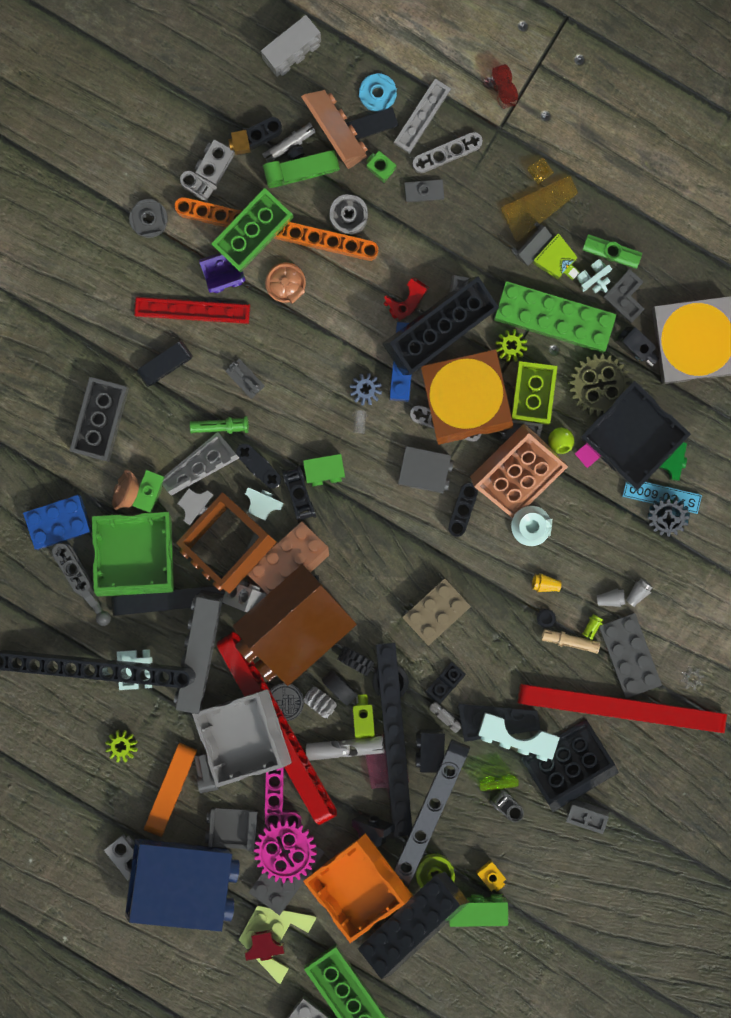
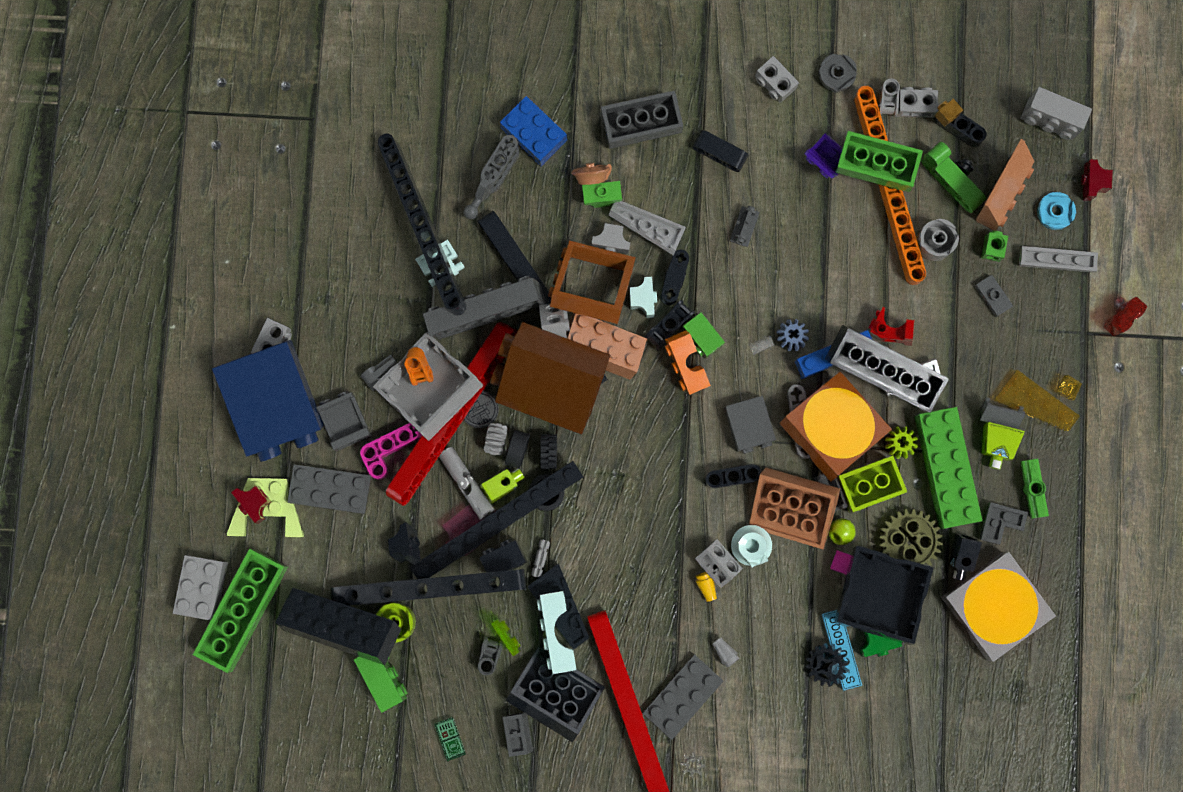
camera: 60 degrees right, 5 degrees down
bright green tile [92,512,174,597] -> none
lime gear [105,730,138,762] -> none
red tile [134,297,250,324] -> none
orange beam [144,743,197,837] -> none
bright green pin [190,416,249,434] -> none
dark pink gear [254,819,317,883] -> none
light grey pin [262,122,316,163] -> none
nougat piece [265,262,306,304] -> none
orange tile [303,833,413,943] -> none
black tile [346,107,399,140] -> none
dark tan brick [402,578,471,646] -> none
light grey beam [413,132,483,173] -> none
black slope [425,662,466,705] -> none
yellow brick [476,860,506,892] -> none
black plate [537,609,556,628] -> none
tan pin [541,629,600,654] -> none
light aqua hips [577,259,612,293] -> none
lime pin [582,614,603,640] -> none
light grey cone [626,578,653,607] -> none
none -> orange piece [404,347,433,386]
none -> clear green tile [434,717,466,762]
none -> orange arch [665,331,711,395]
none -> light grey brick [695,539,743,588]
none -> light grey brick [755,56,799,103]
none -> dark red brick [1081,159,1113,201]

